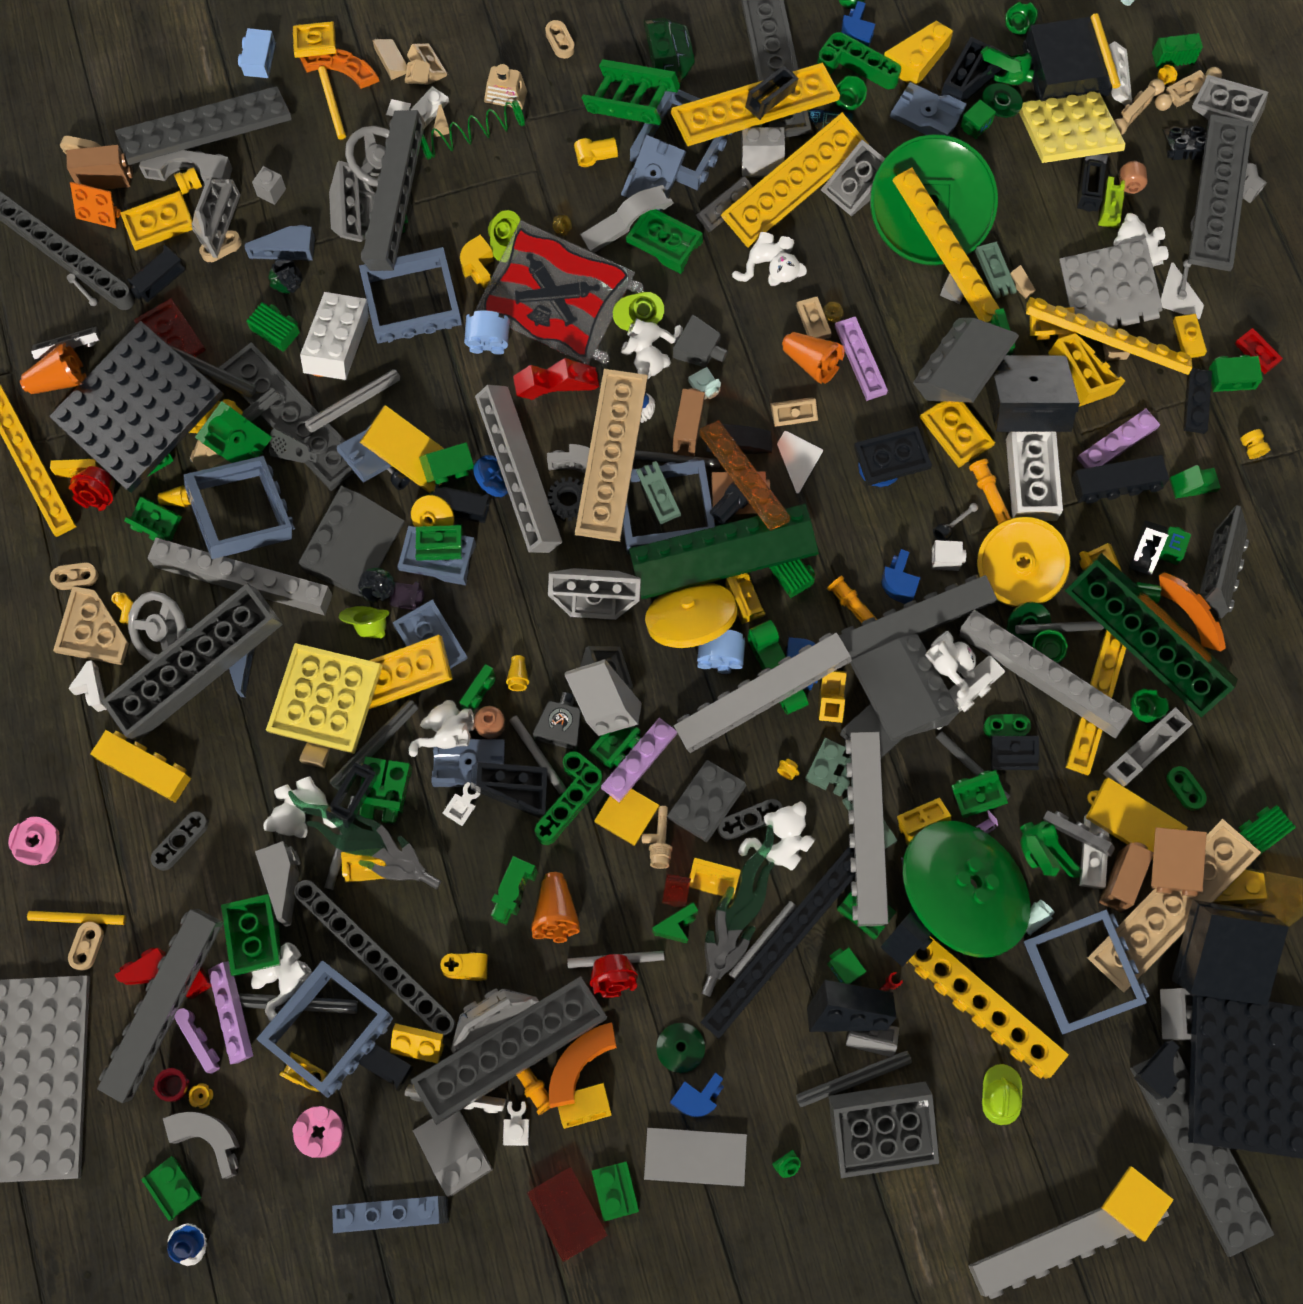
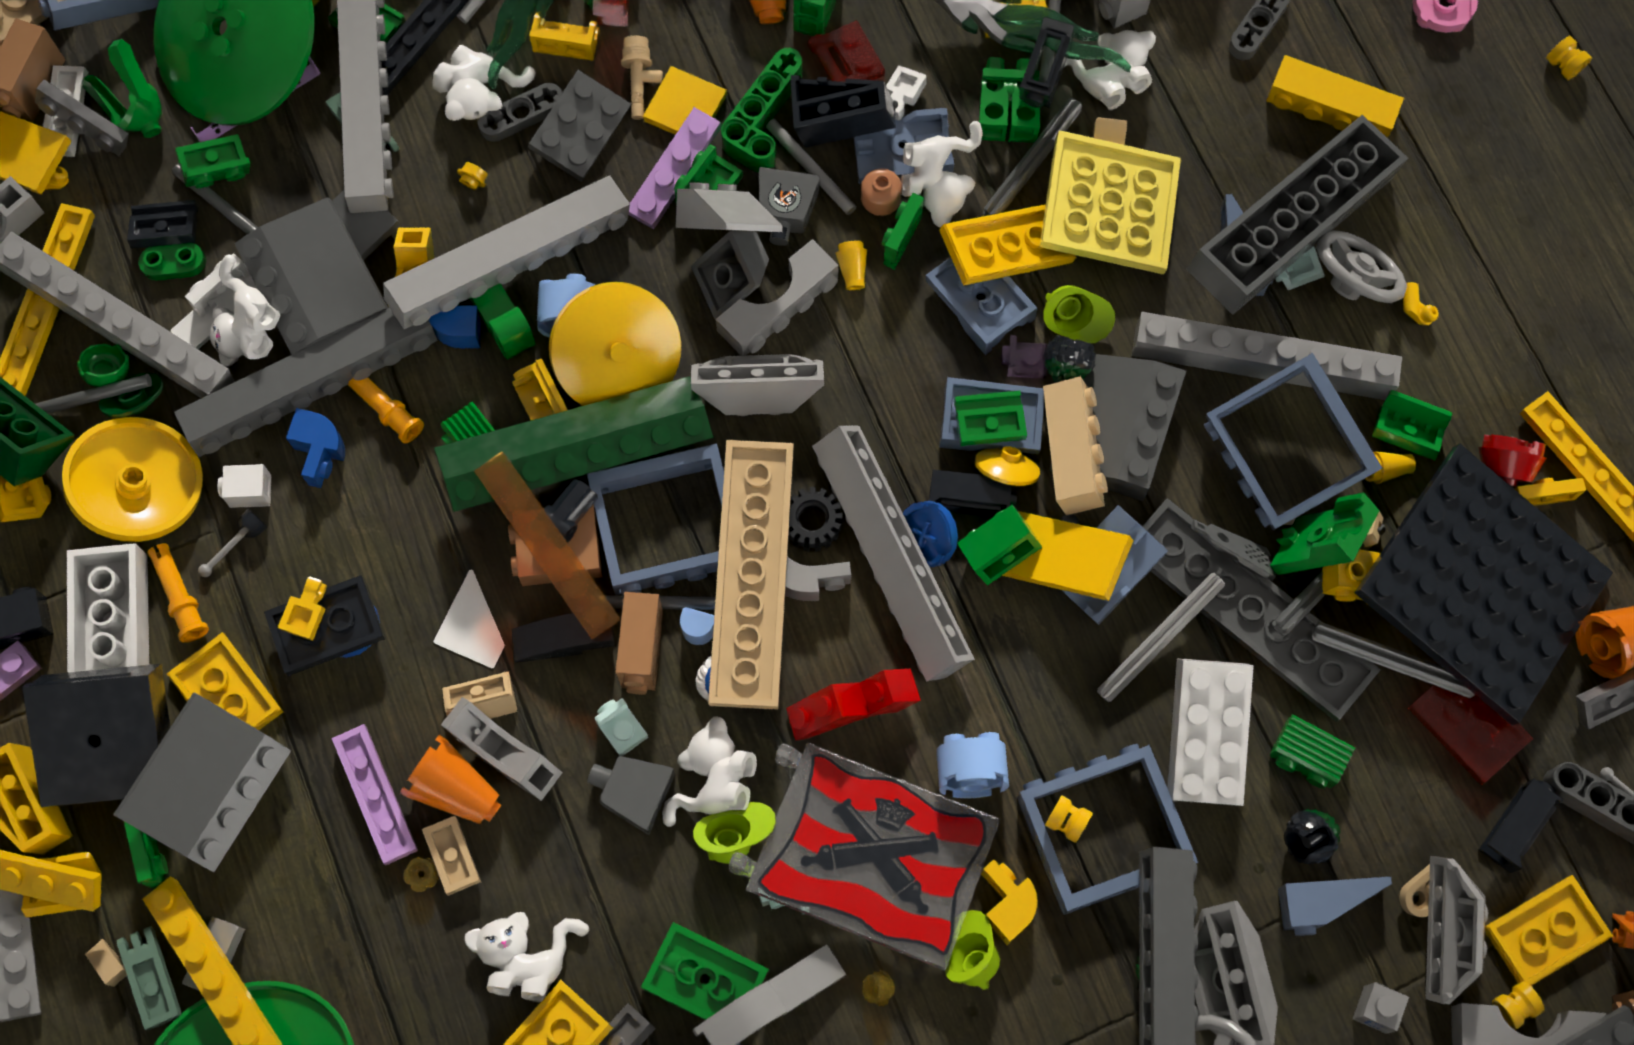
camera: 175 degrees right, 0 degrees up
tan plate [50,563,98,590] -> none
tan plate [53,586,129,665] -> none
white slope [69,660,107,712] -> none
sand green hinge [636,461,681,525] -> none
sand green plate [805,738,850,796] -> none
yellow hinge [897,797,951,845] -> none
light aqua cone [1026,899,1055,935] -> none
none -> yellow plate [278,577,327,641]
none -> light grey arch [441,697,562,801]
none -> light blue brick [680,607,714,645]
none -> light grey arch [716,239,839,356]
none -> clear red plate [807,20,885,82]
none -> tan brick [1043,376,1108,515]
none -> yellow wheel [1045,795,1093,843]

